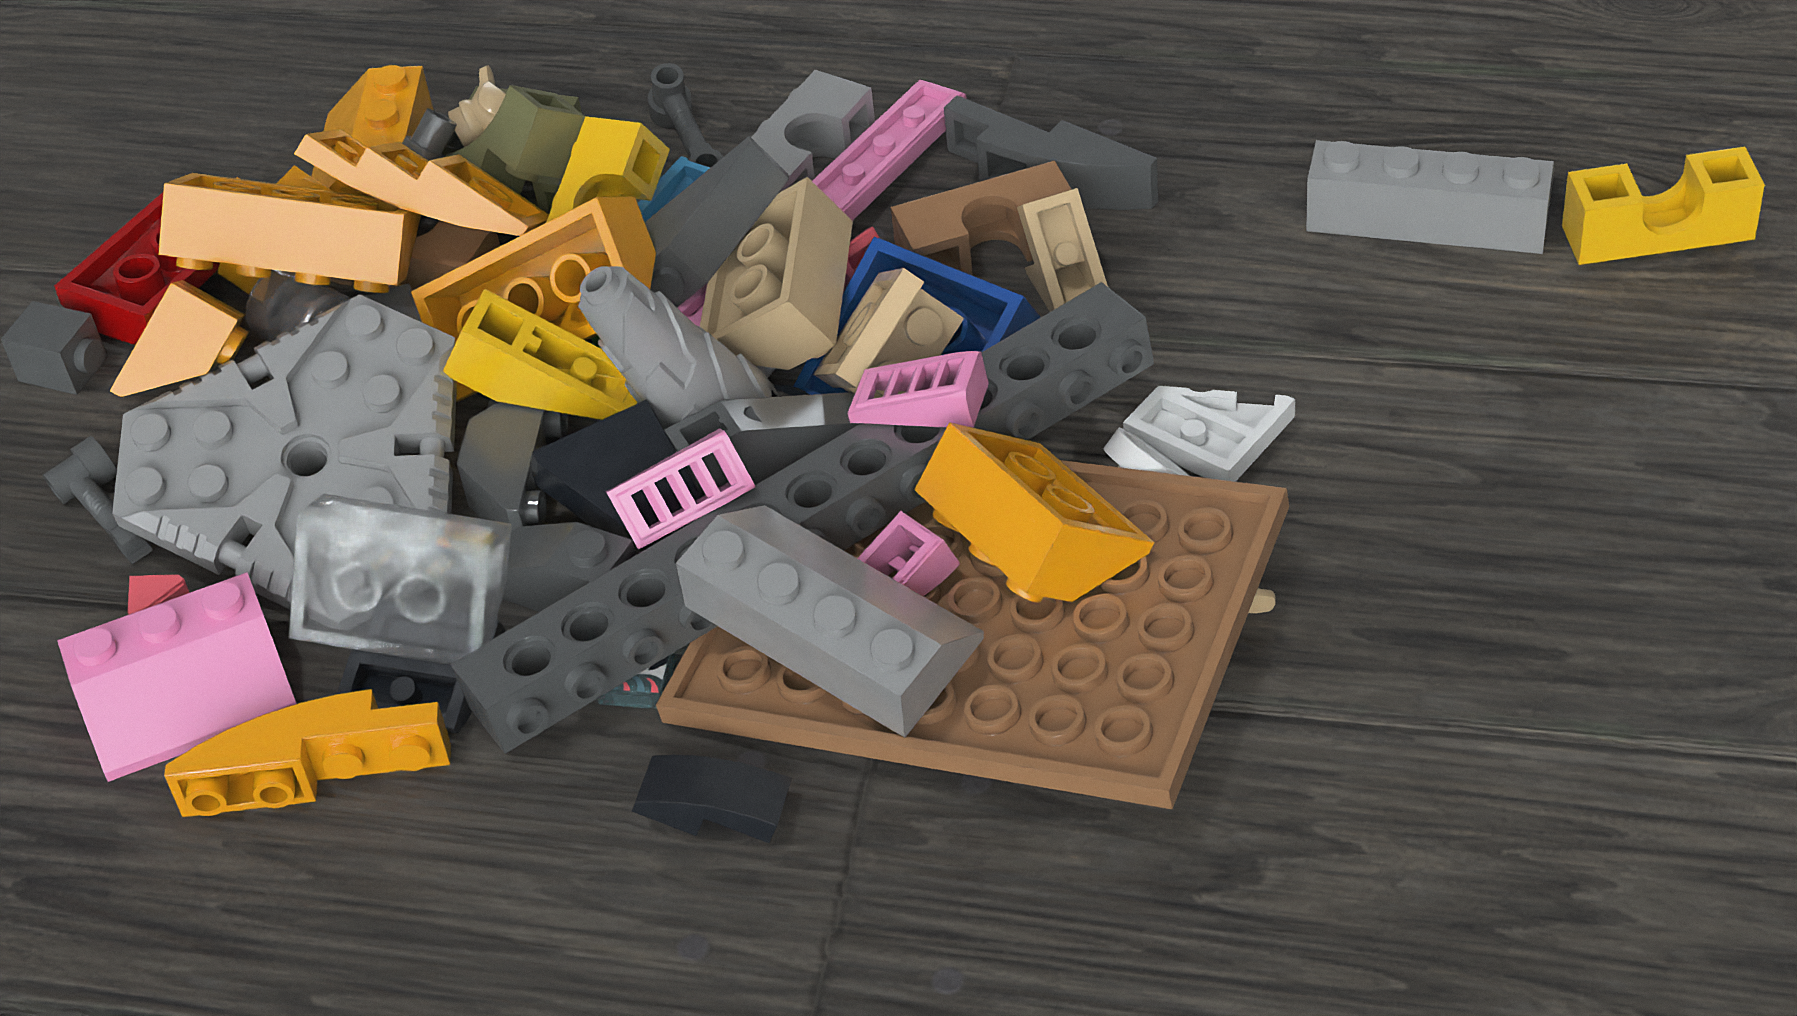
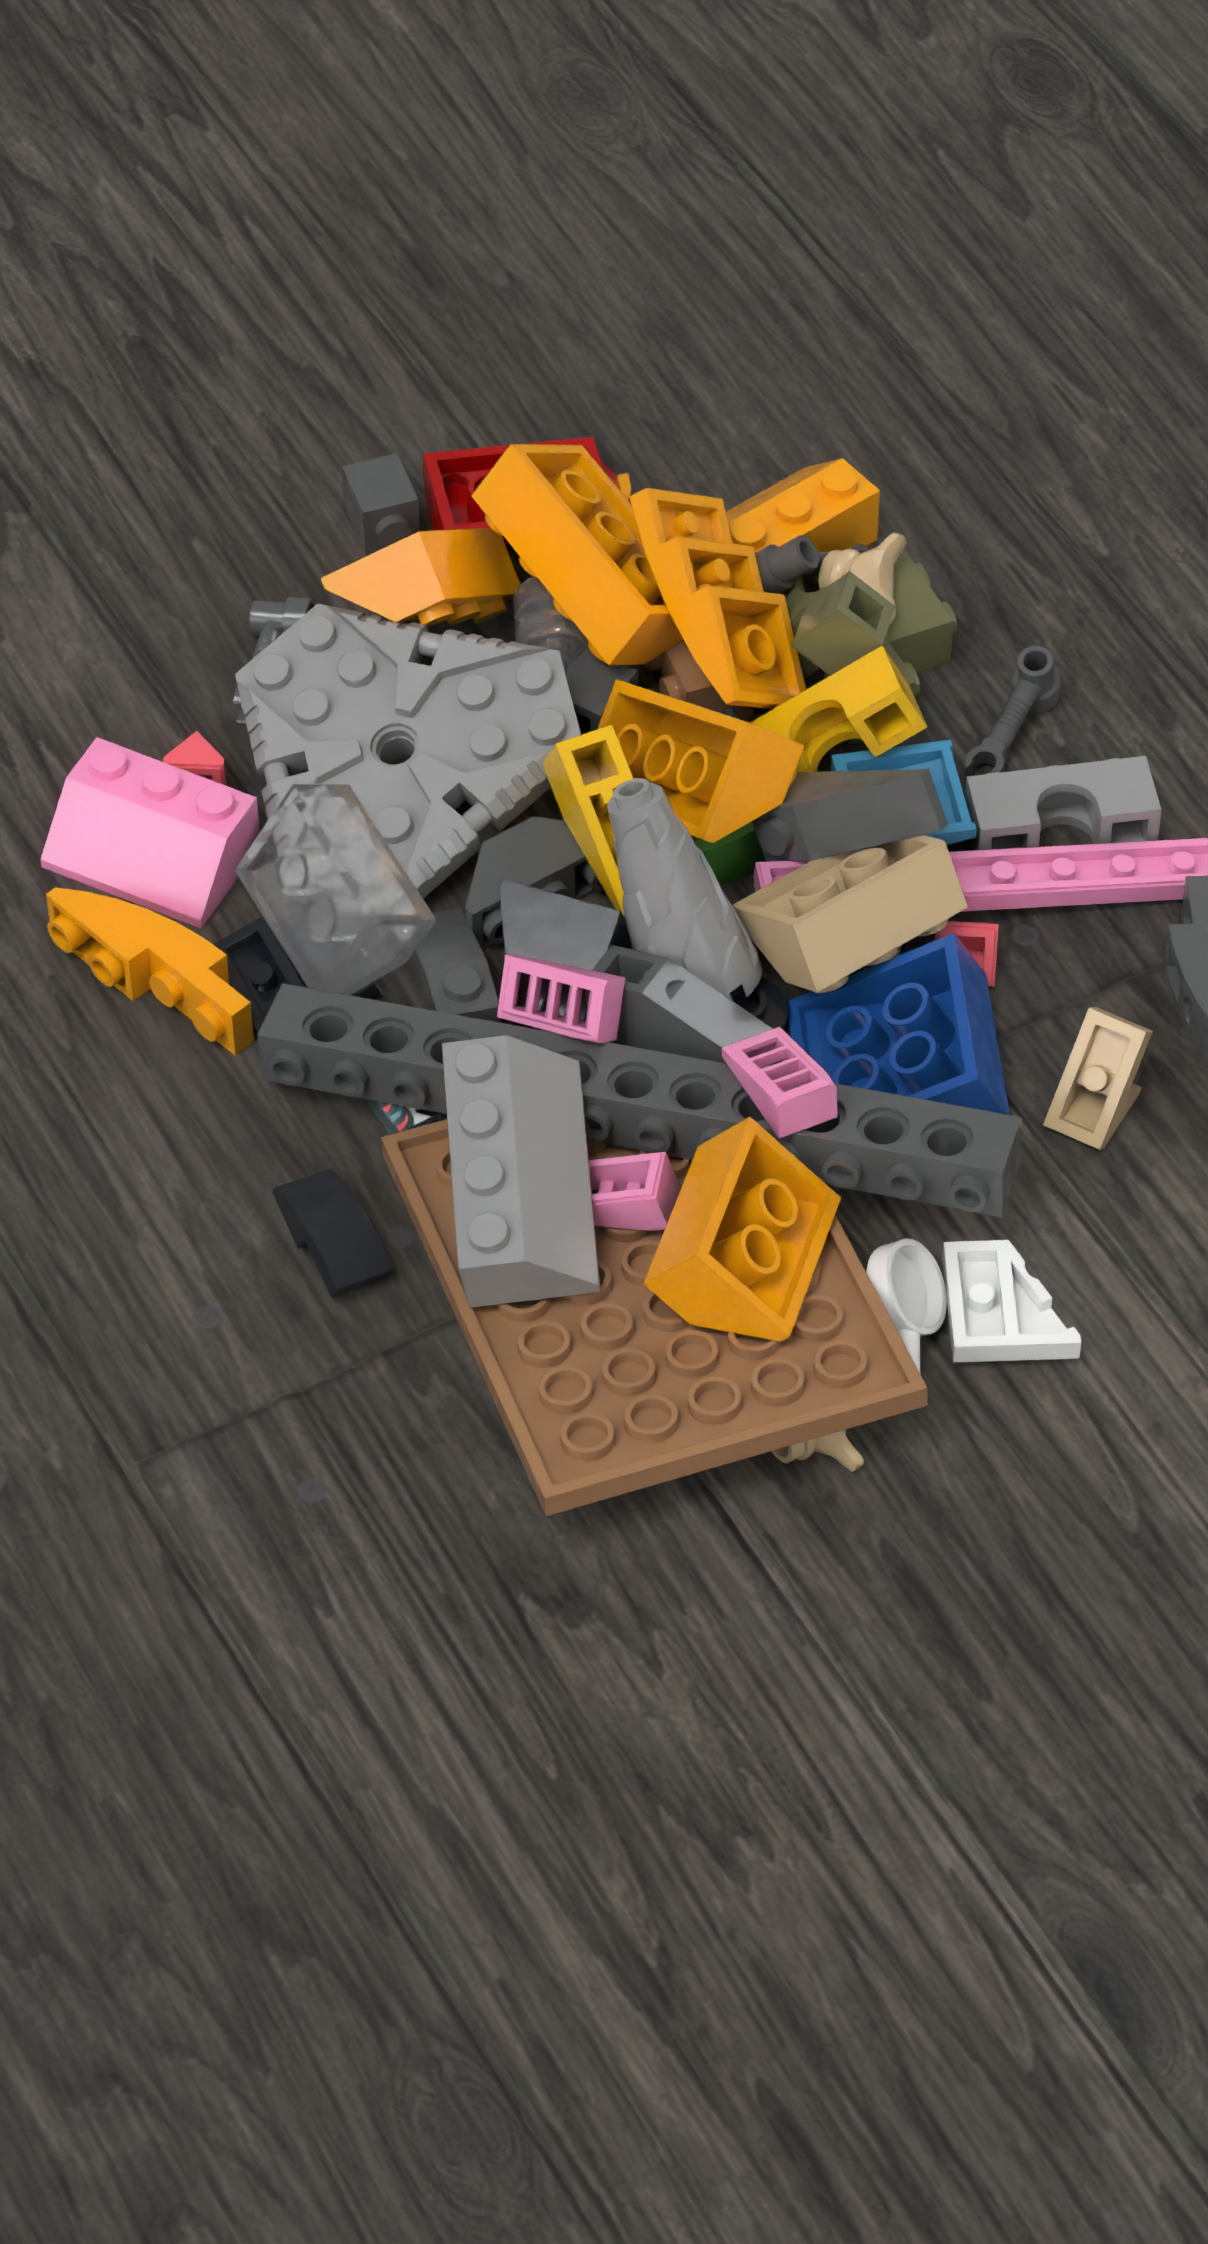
camera: 45 degrees right, 5 degrees up
tan bracket [813,268,964,399] -> none
medium nougat arch [891,161,1072,276] -> none

